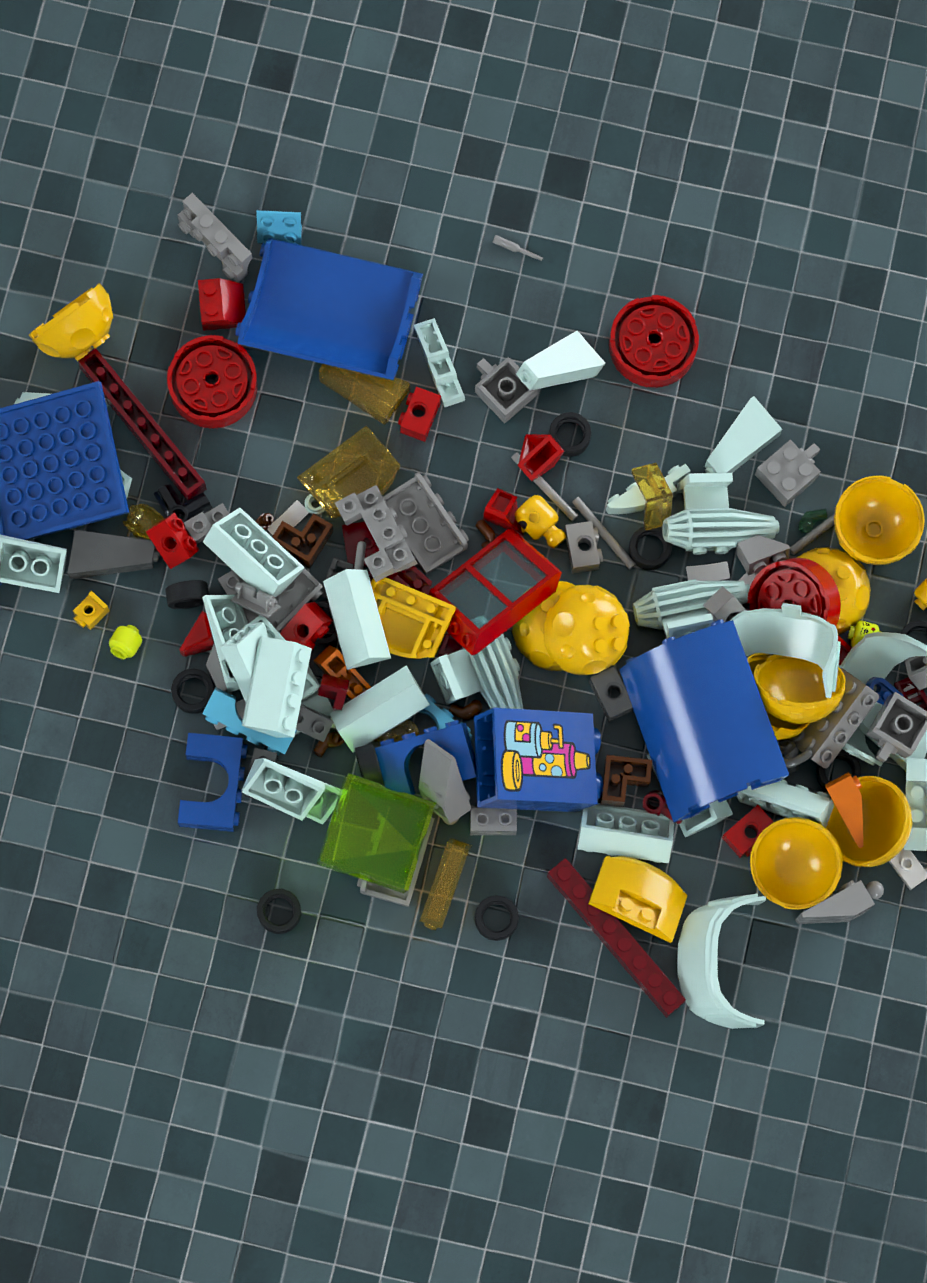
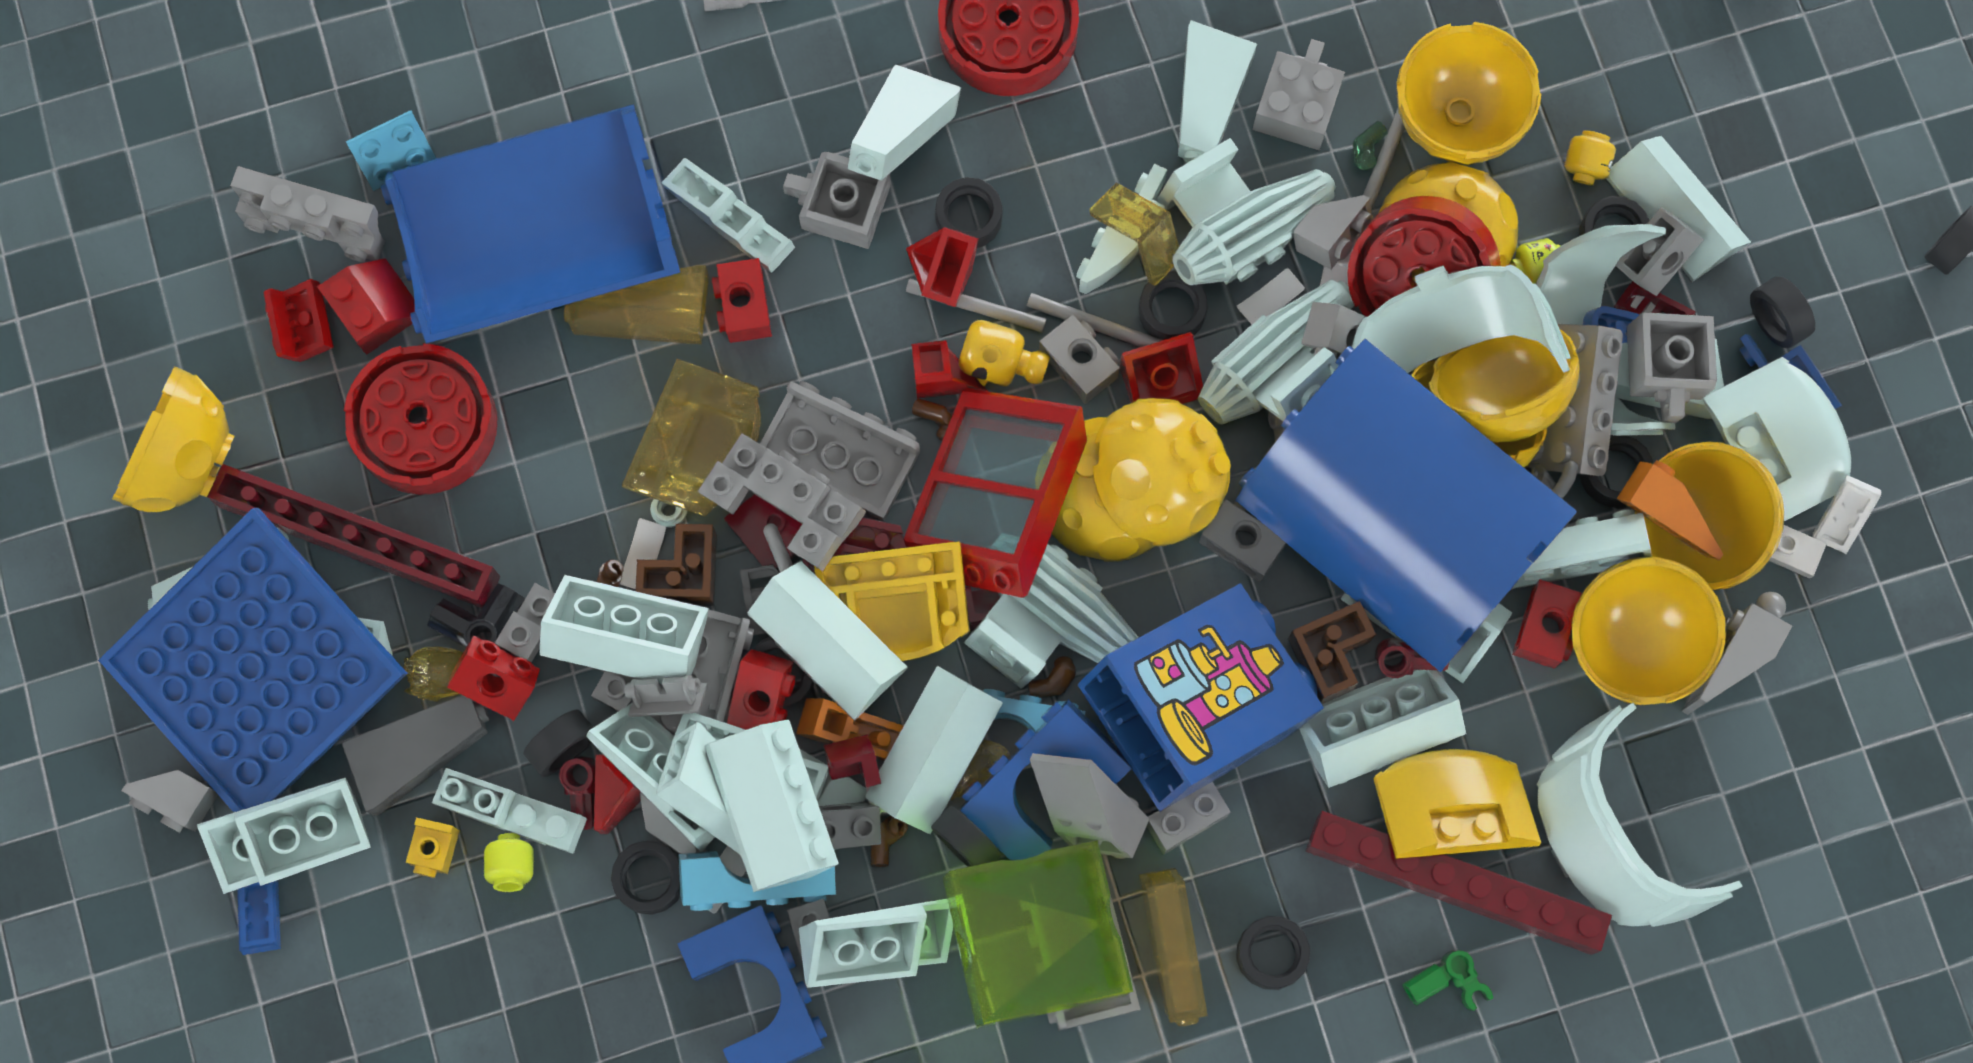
camera: 25 degrees left, 0 degrees up
none -> red bracket [263,279,334,362]
none -> light aqua slope [432,768,587,854]
none -> dark red axle [559,756,595,830]
none -> red slope [1120,332,1203,404]
none -> green bar [1402,950,1493,1011]

